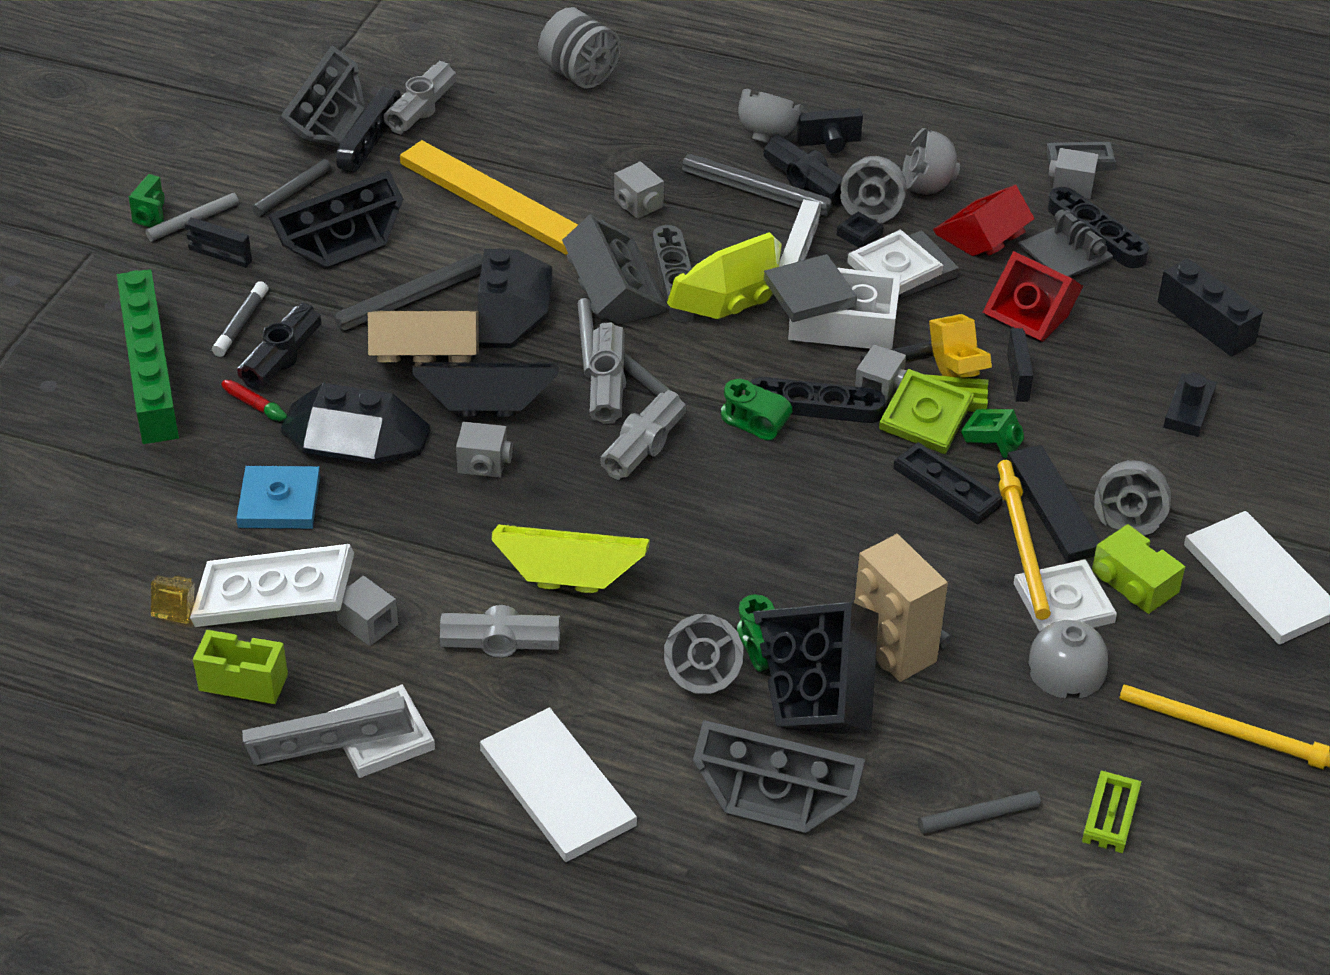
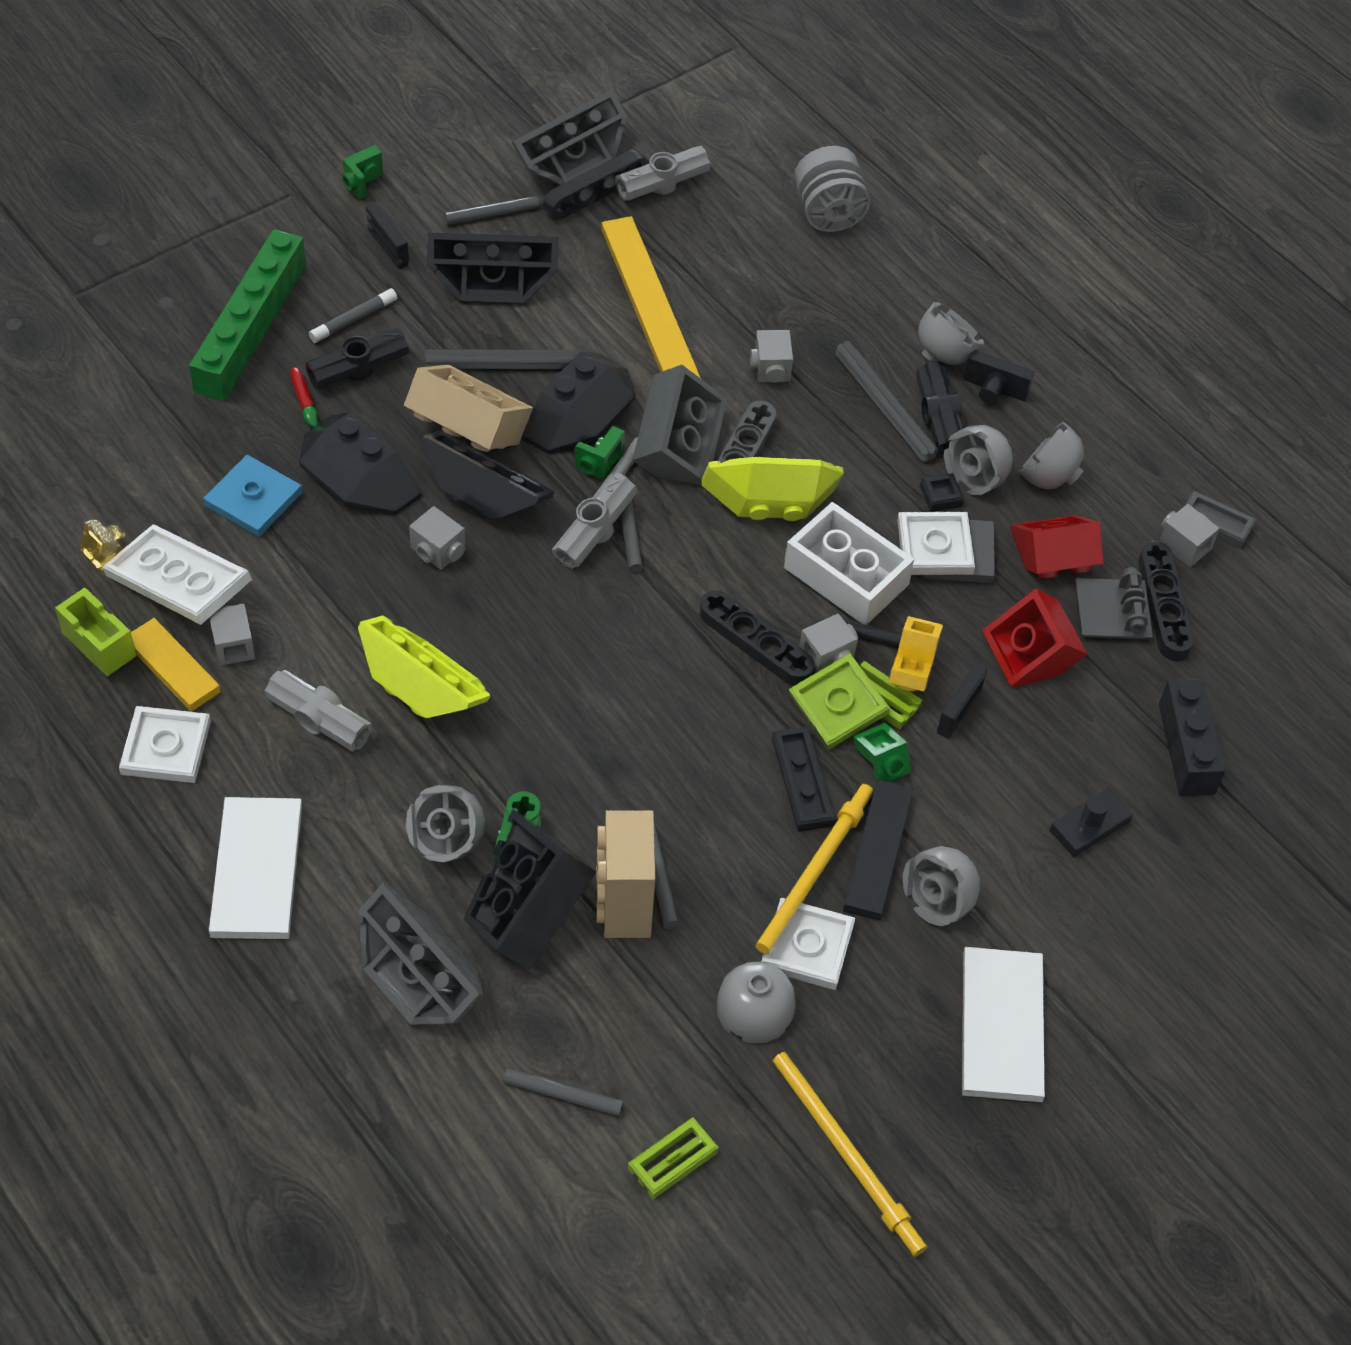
camera: 30 degrees right, 10 degrees up
light grey bar [145,193,239,242] -> none
light grey tile [242,696,414,765] -> none
light grey piece [601,390,686,480] -> none
green piece [721,379,793,440] -> none
dark grey tile [764,254,857,322] -> none
white beam [779,199,821,267] -> none
lime brick [1092,524,1186,614] -> none
none -> yellow tile [131,618,221,712]
none -> green bracket [575,426,625,480]

